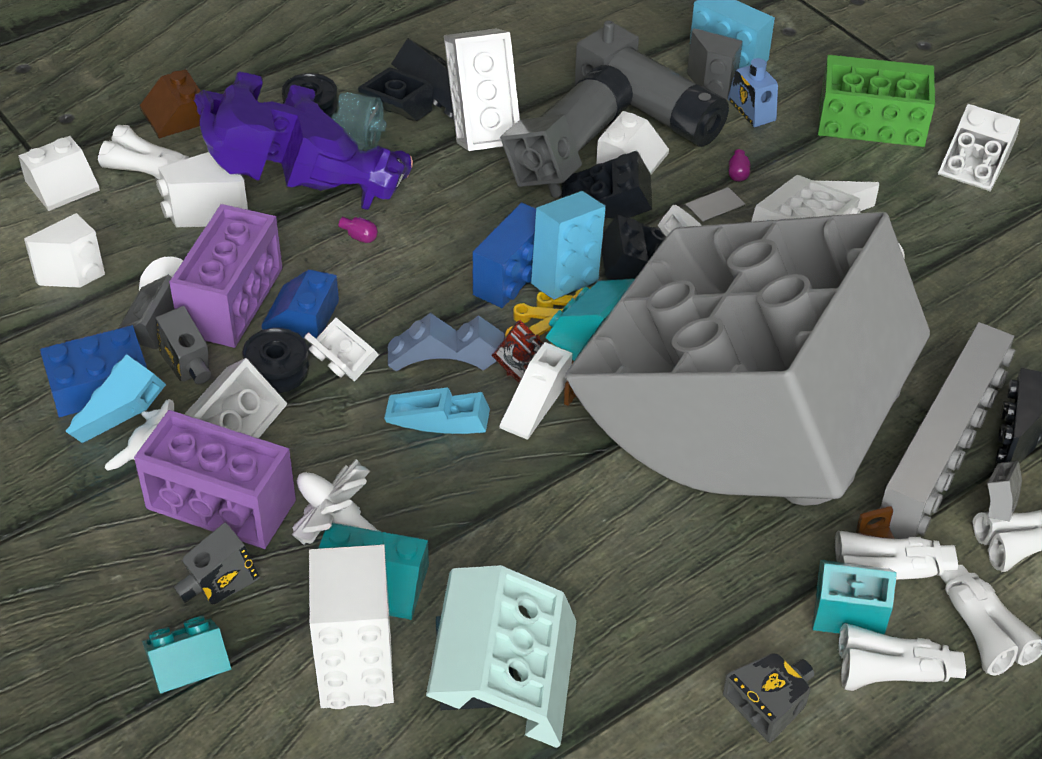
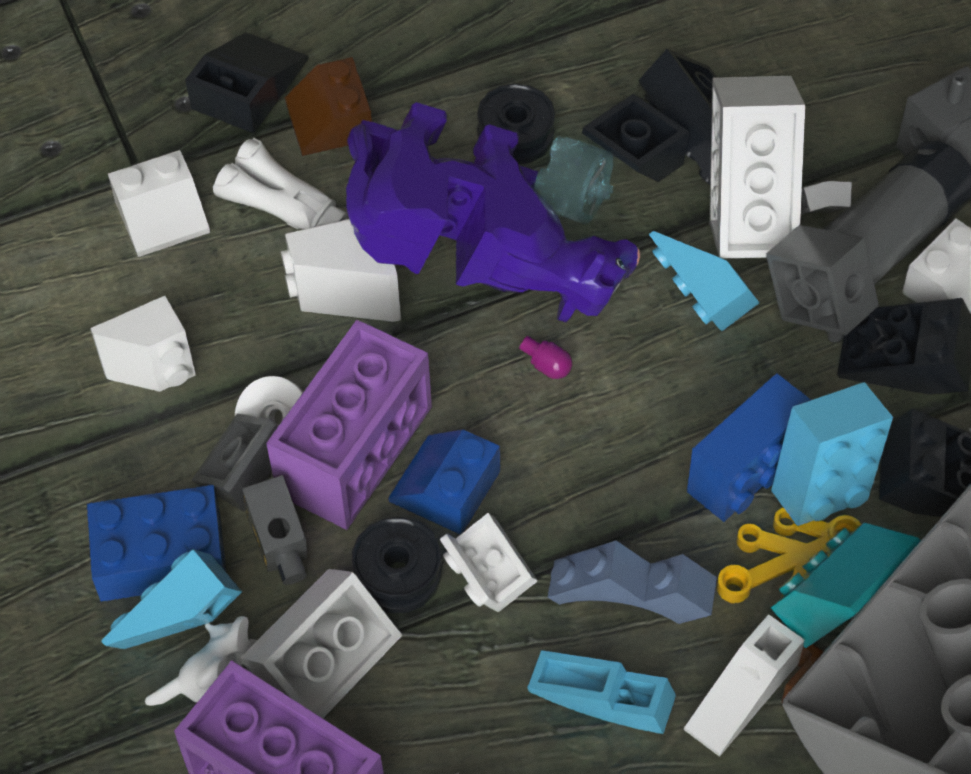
camera: 15 degrees right, 10 degrees up
piece [491,320,544,384] -> none
none -> black slope [185,32,308,133]
none -> medium azure slope [649,231,759,331]
none -> light grey piece [800,181,852,215]

